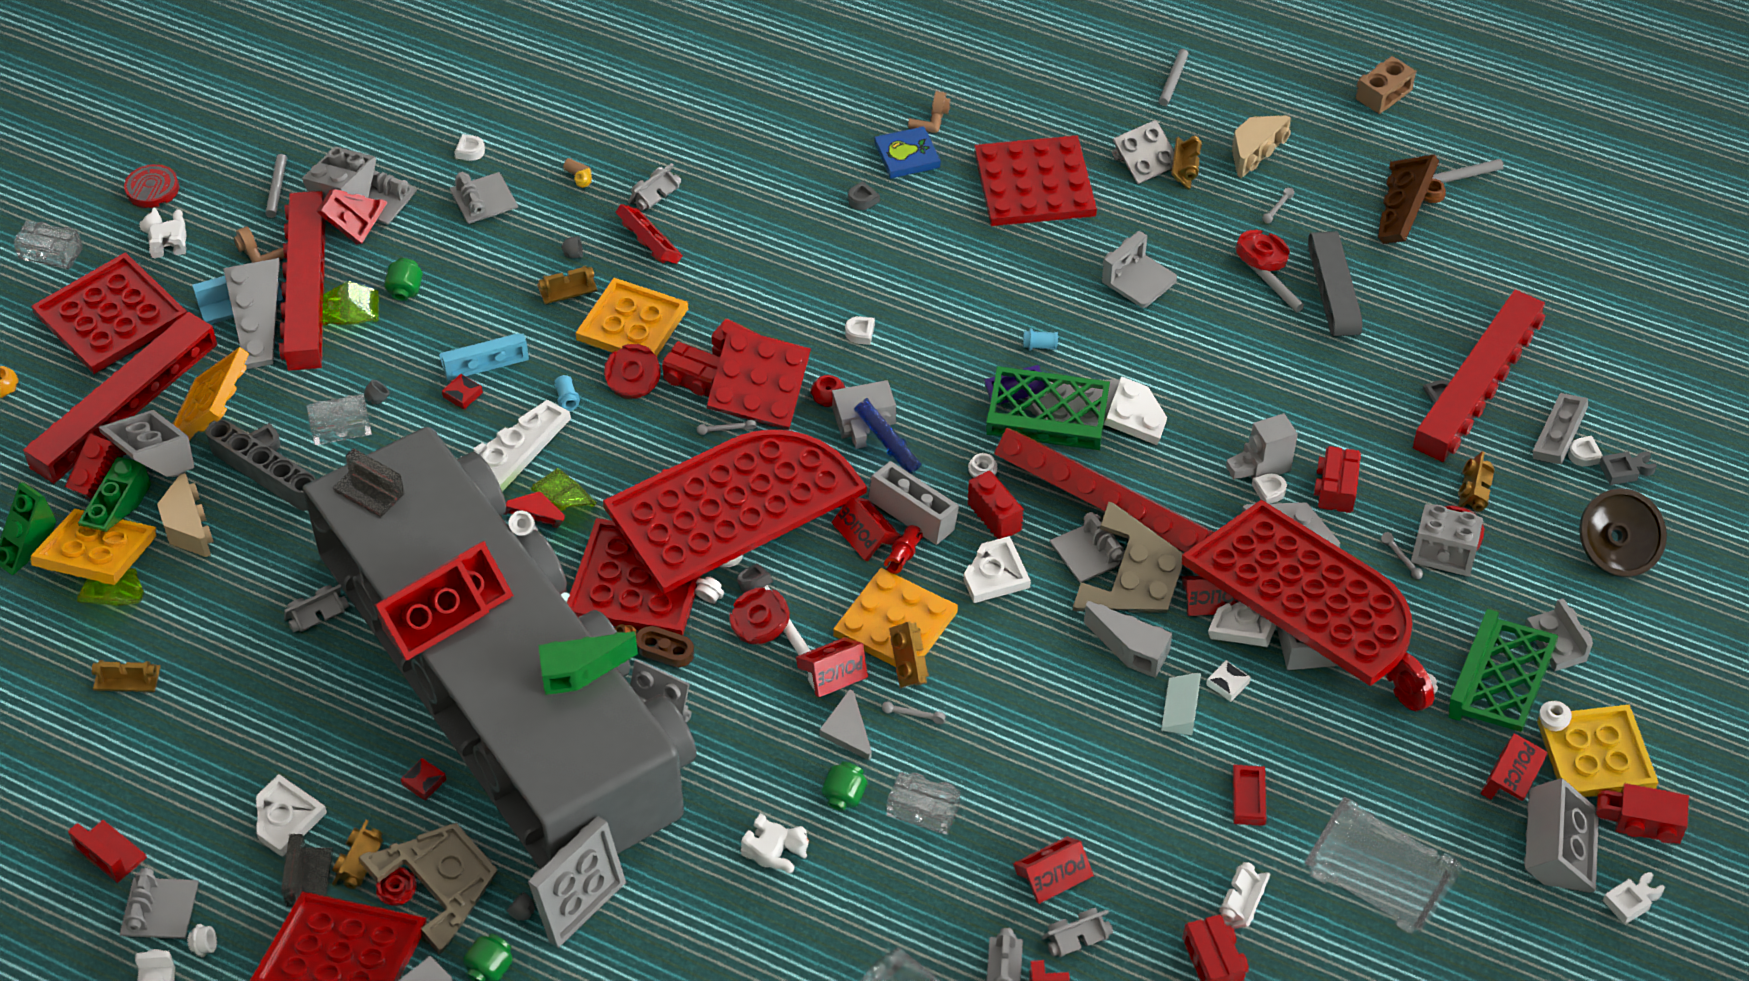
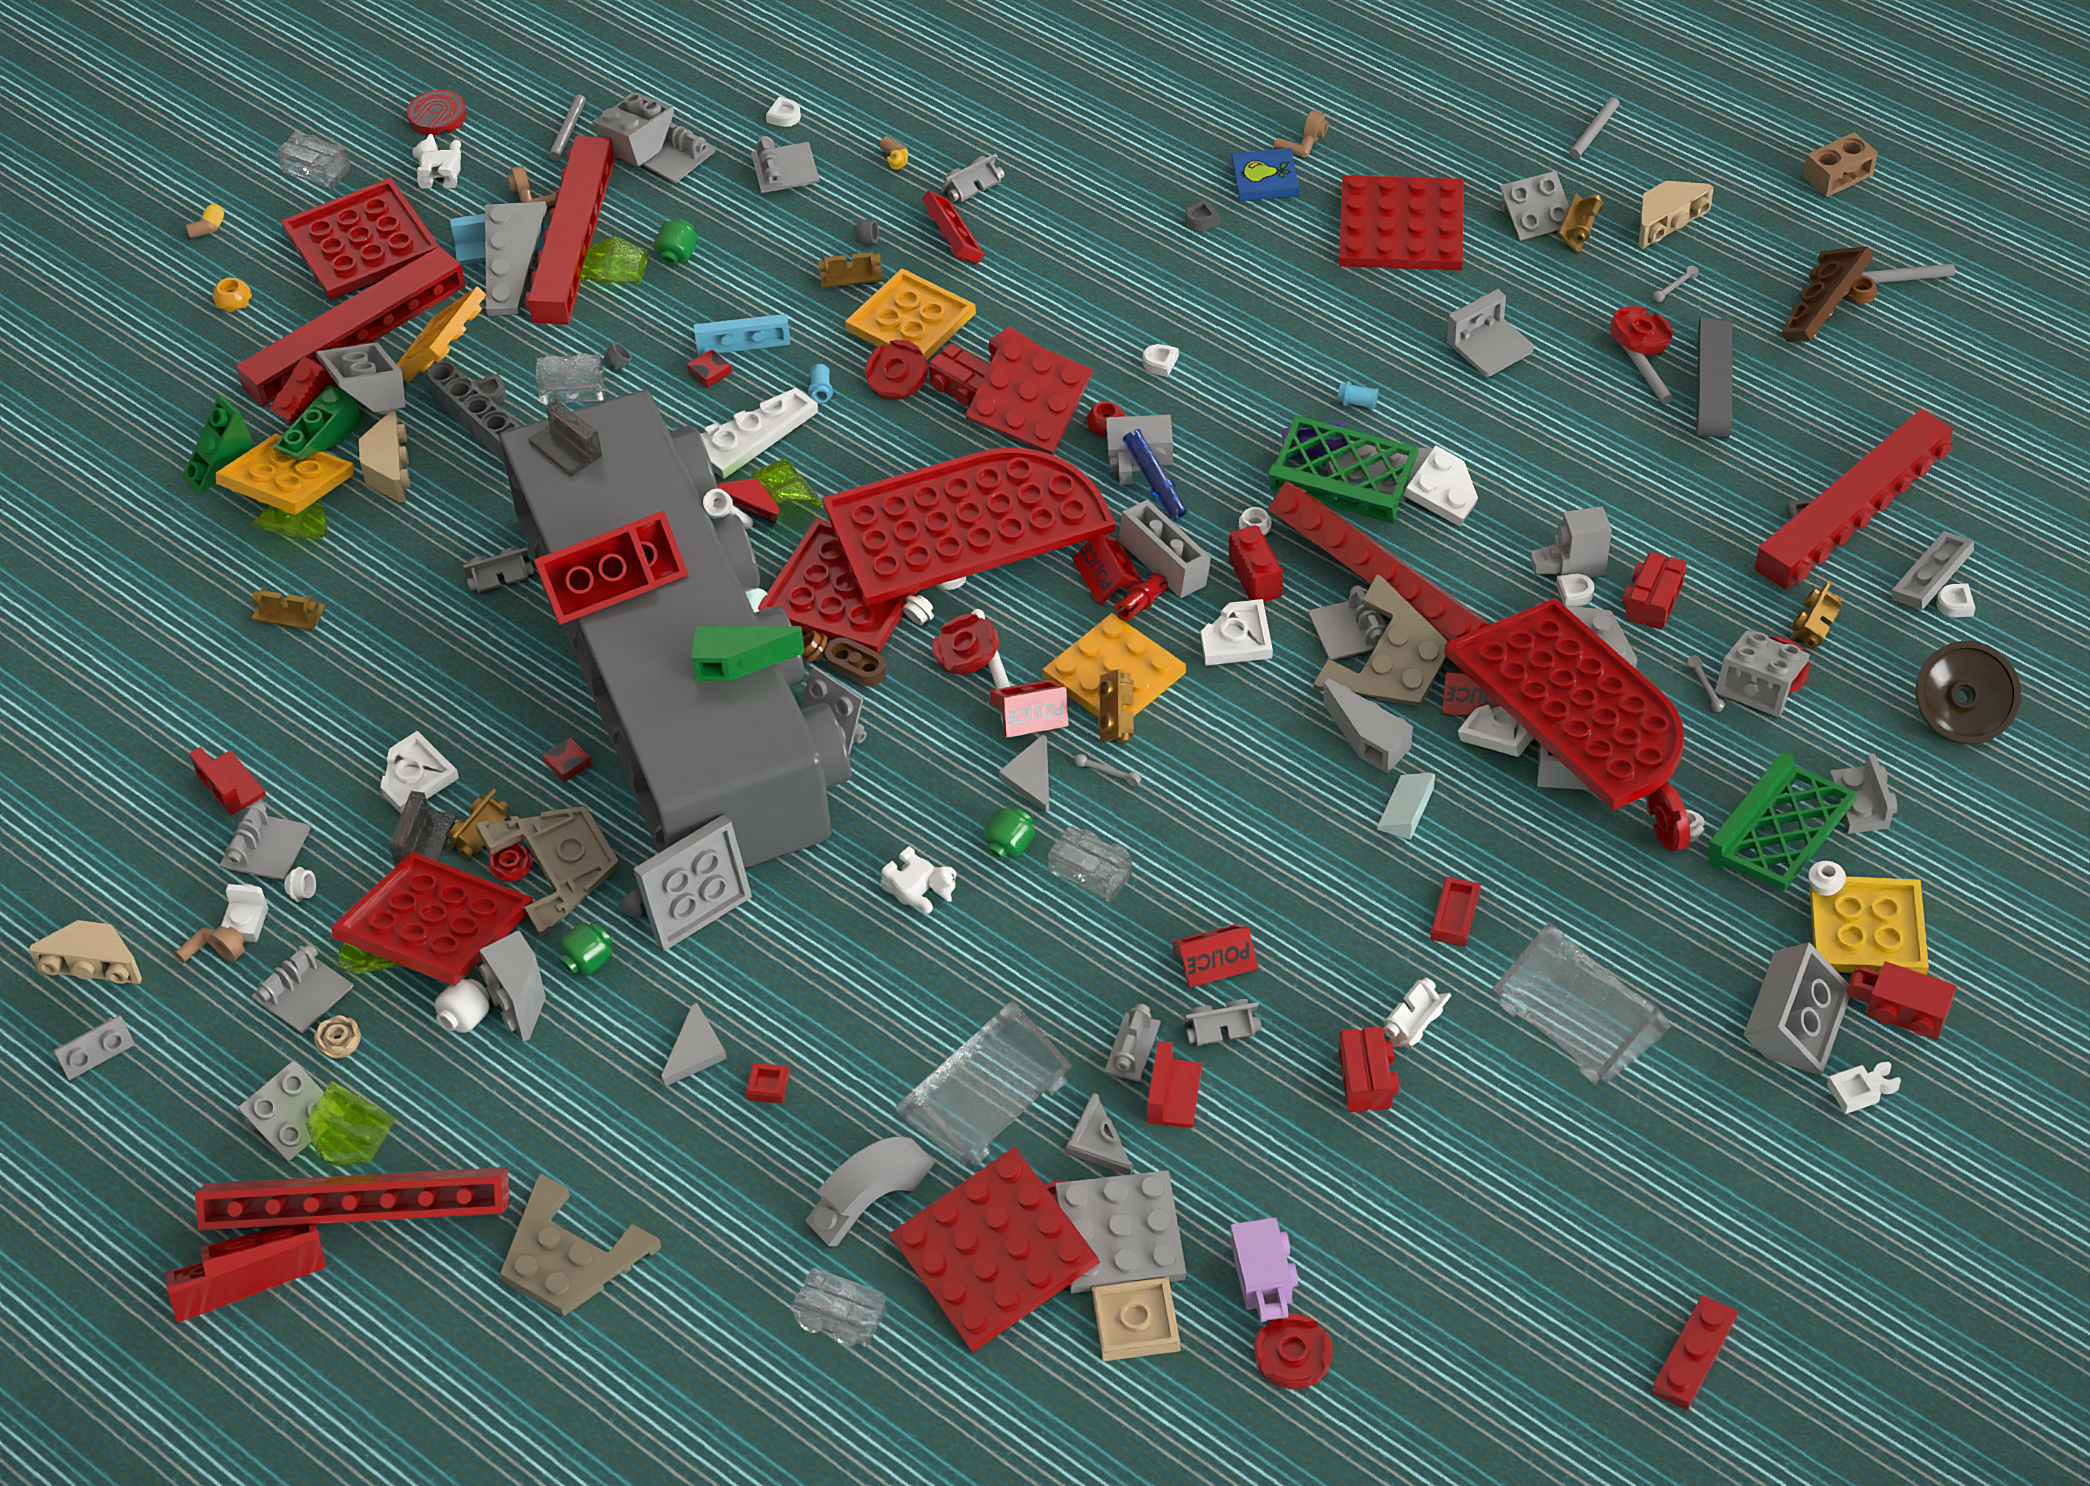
camera: 15 degrees right, 0 degrees up
wing [316,189,387,245] -> none
light grey hinge [697,420,757,435] -> none
dark grey tile [737,563,773,592] -> none
white tile [1206,661,1250,702] -> none
red panel [1480,733,1548,801] -> none
dark grey plate [1599,452,1657,485] -> none

